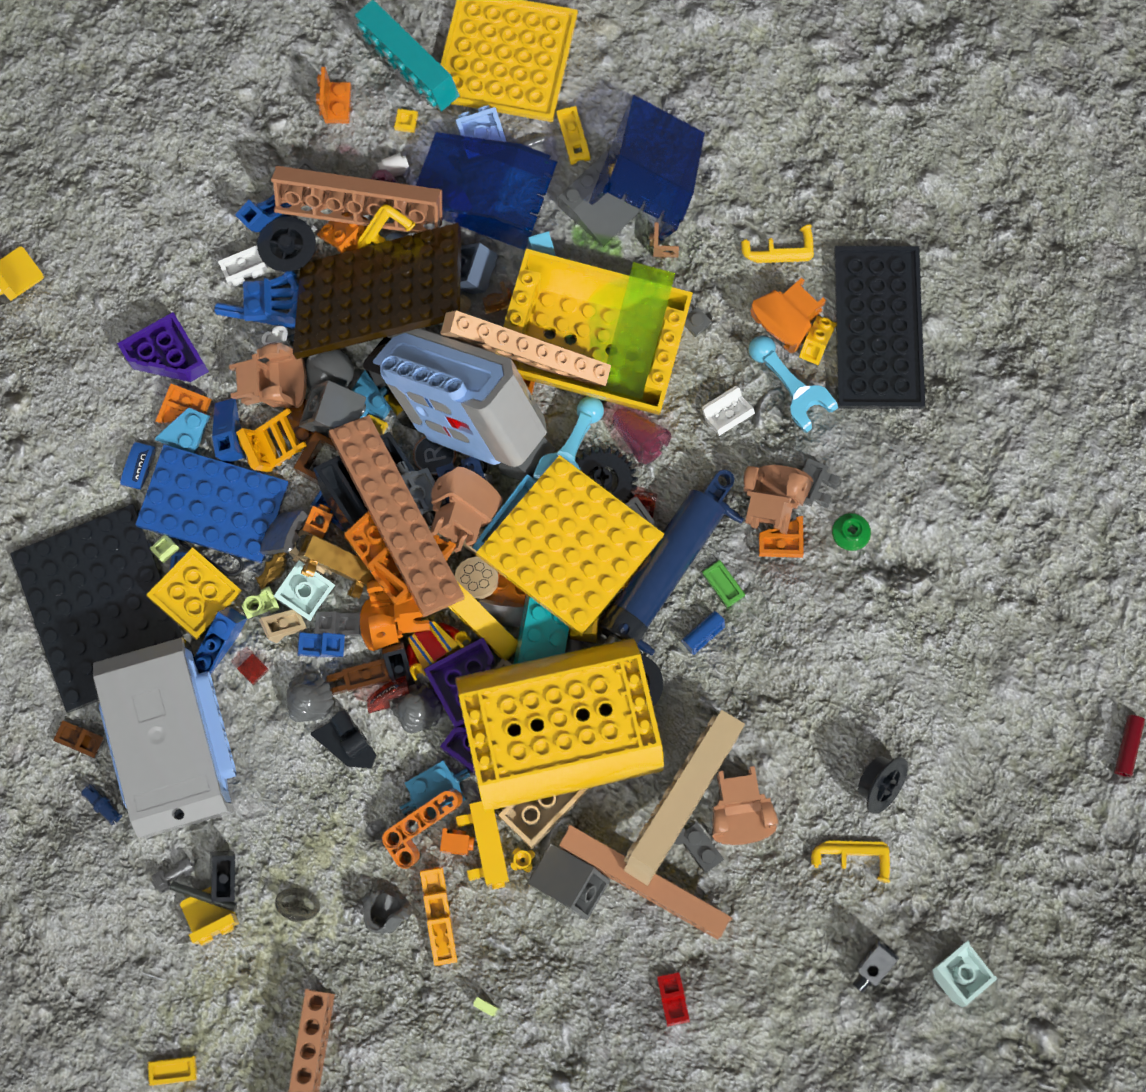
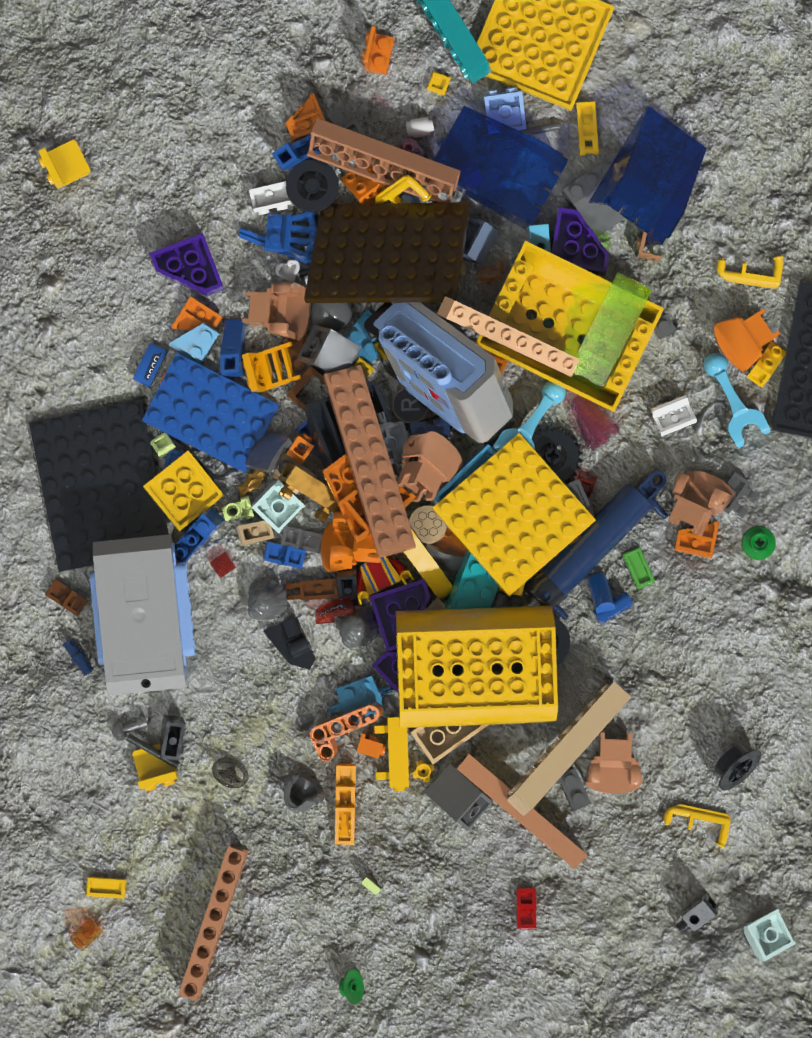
camera: 10 degrees right, 10 degrees up
none -> orange wing [286,93,325,142]
none -> dark purple brick [551,207,609,276]
none -> blue brick [588,573,615,614]

